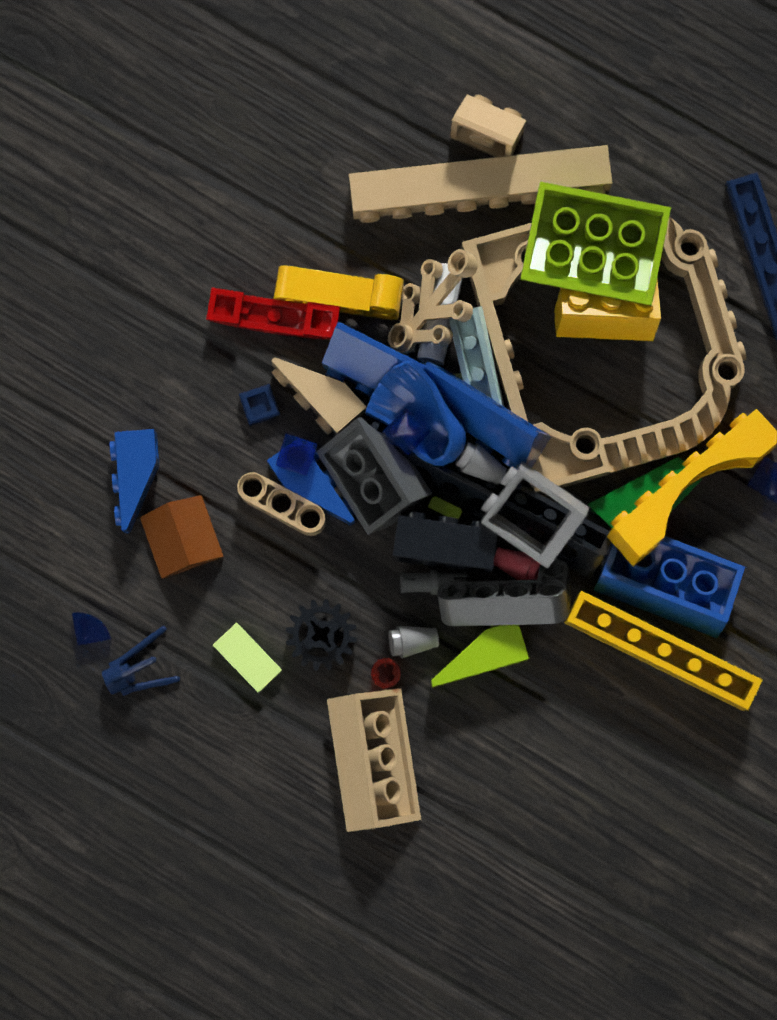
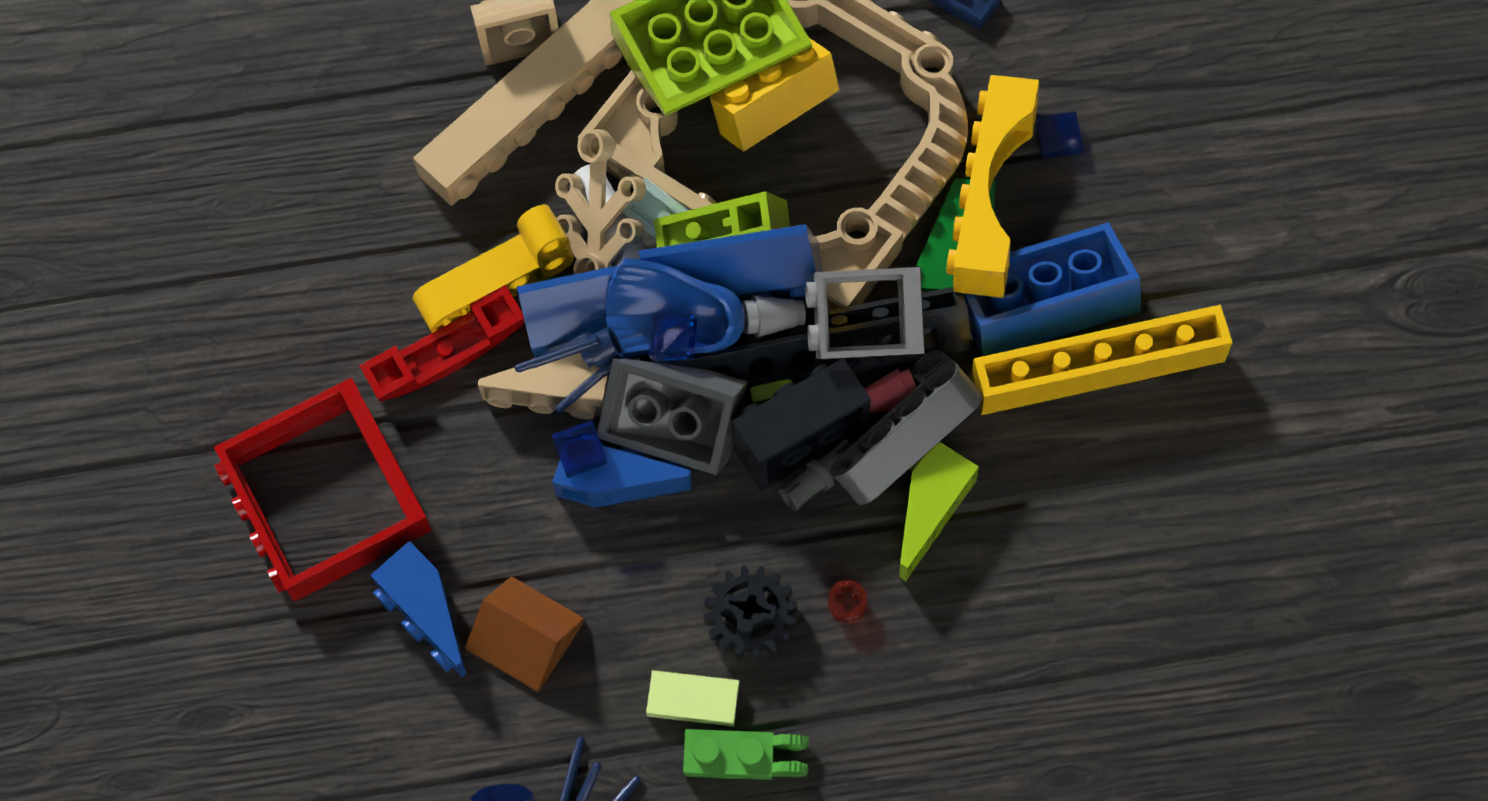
camera: 35 degrees left, 15 degrees down
tan beam [237,472,326,536] -> none
dark blue tile [239,384,280,426] -> none
tan slope [327,688,421,832] -> none
light grey cone [388,626,439,659] -> none
none -> red window [214,377,432,602]
none -> dark blue plant [515,327,624,413]
none -> lime slope [653,191,790,248]
none -> bright green hinge [683,729,809,780]

